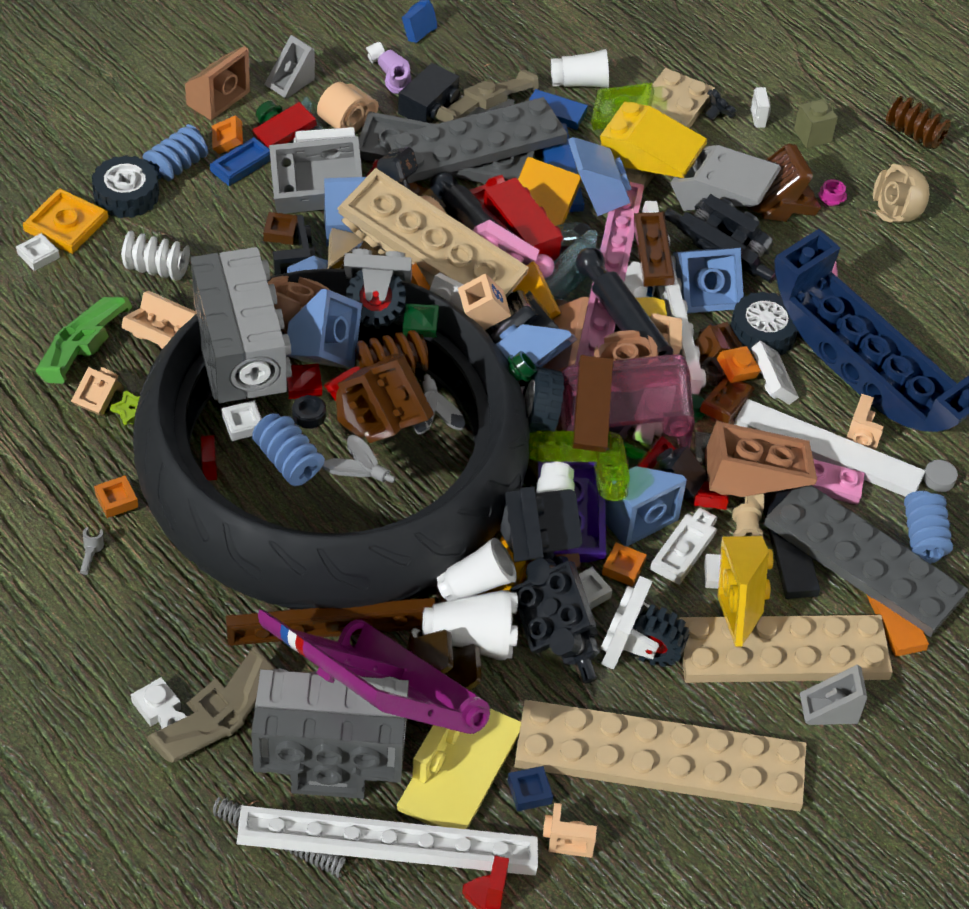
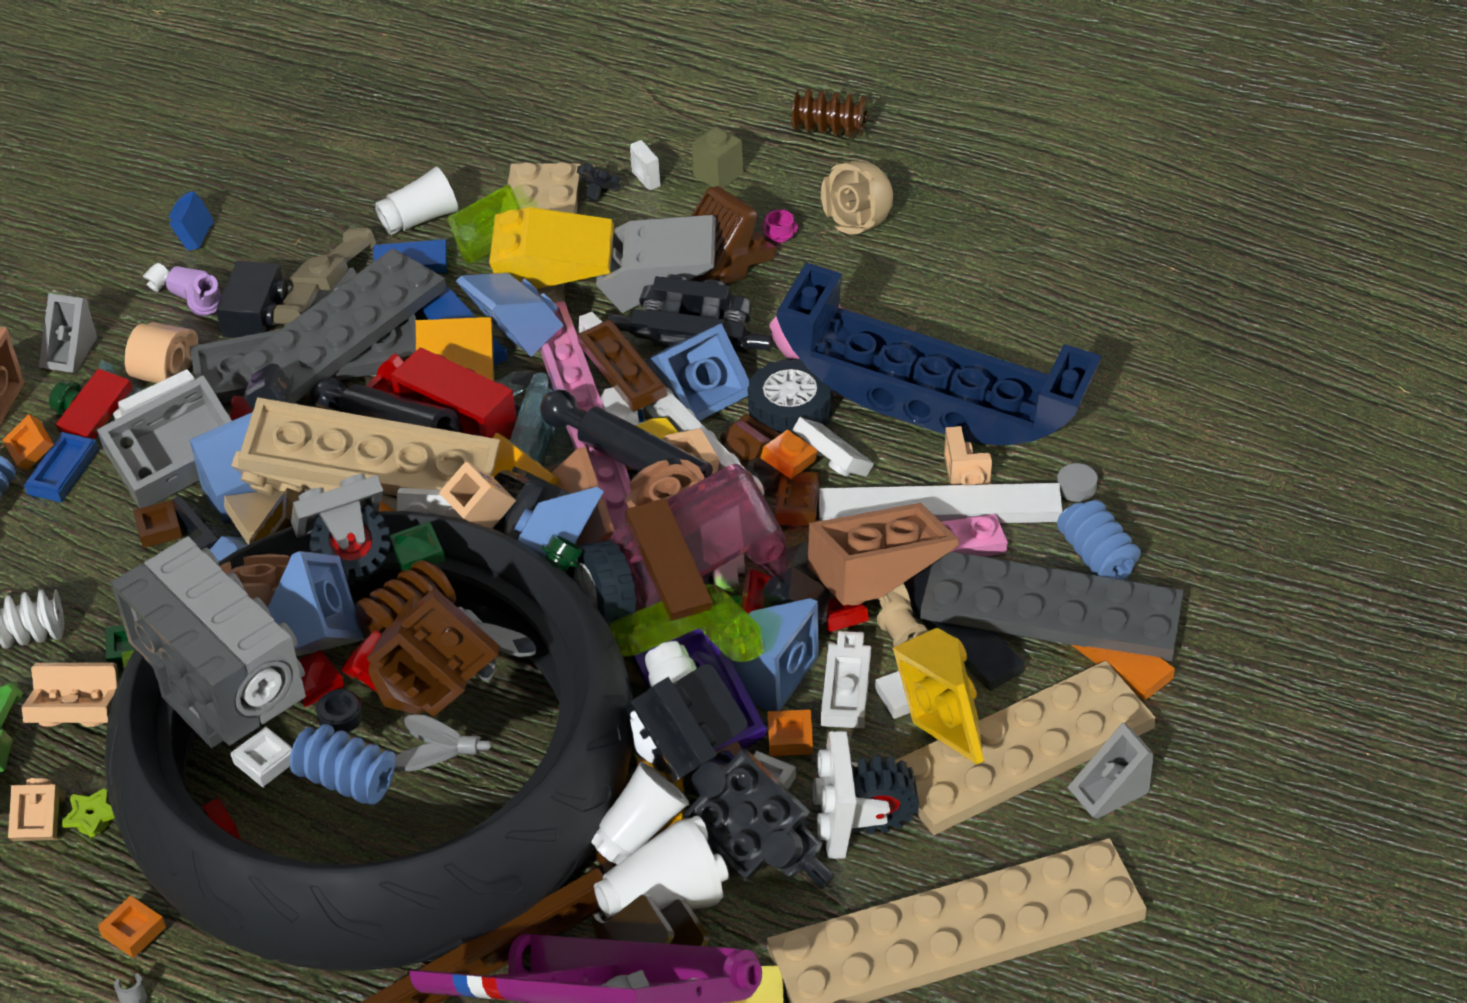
camera: 20 degrees left, 5 degrees down
bright pink plate [473,220,554,279] -> none

